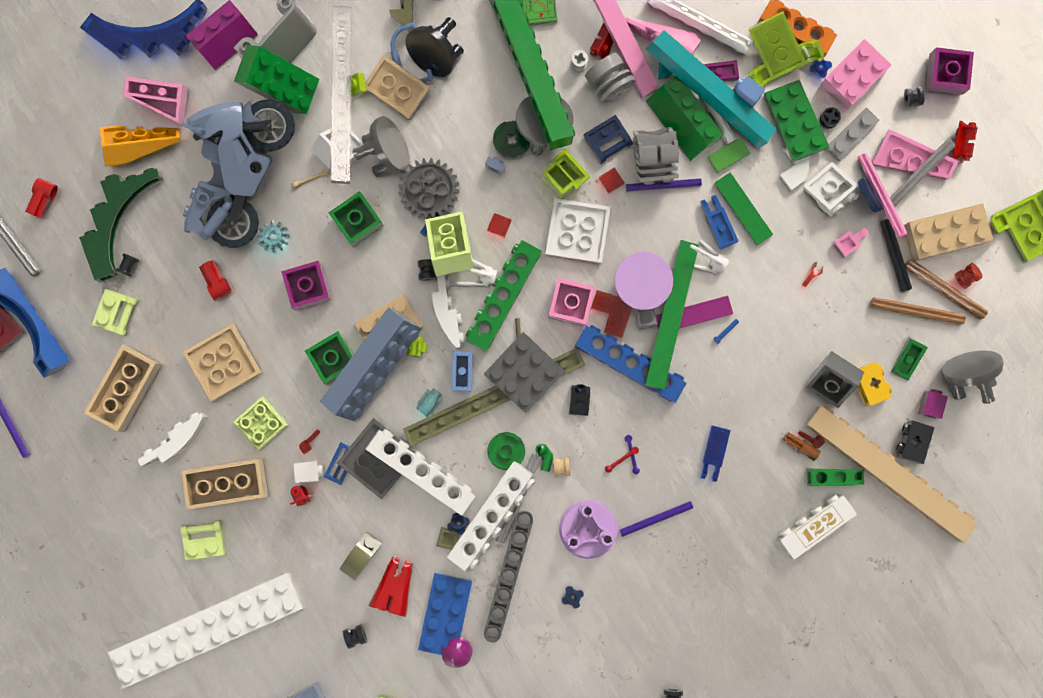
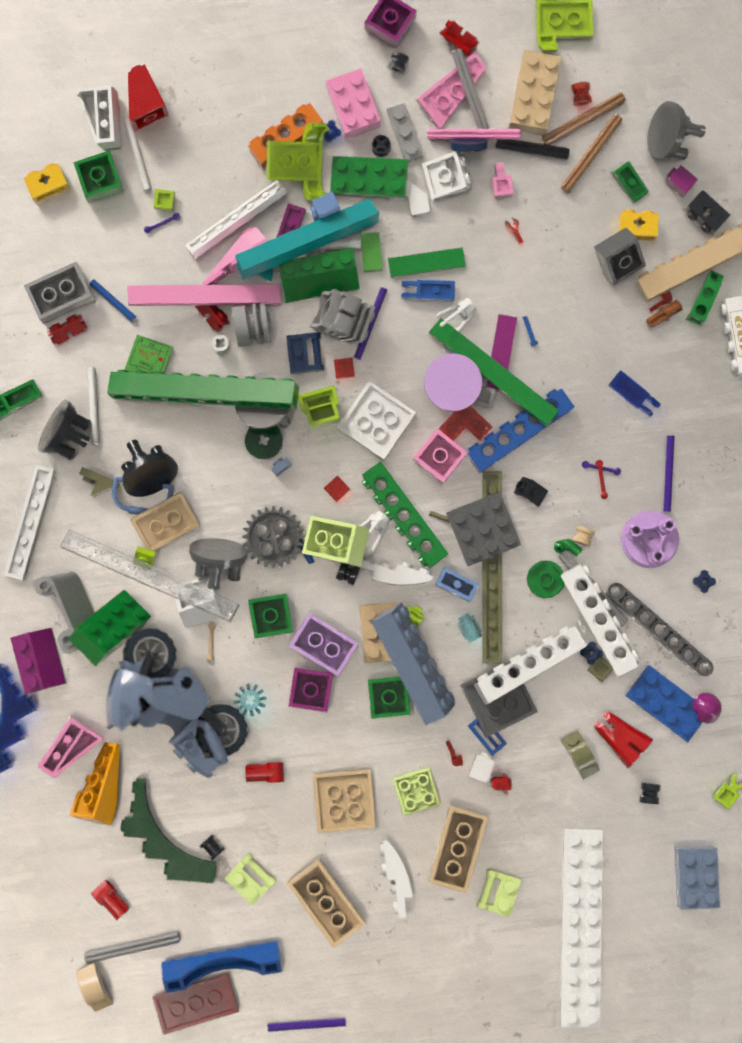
camera: 65 degrees left, 0 degrees up
none -> lavender brick [289,613,359,677]

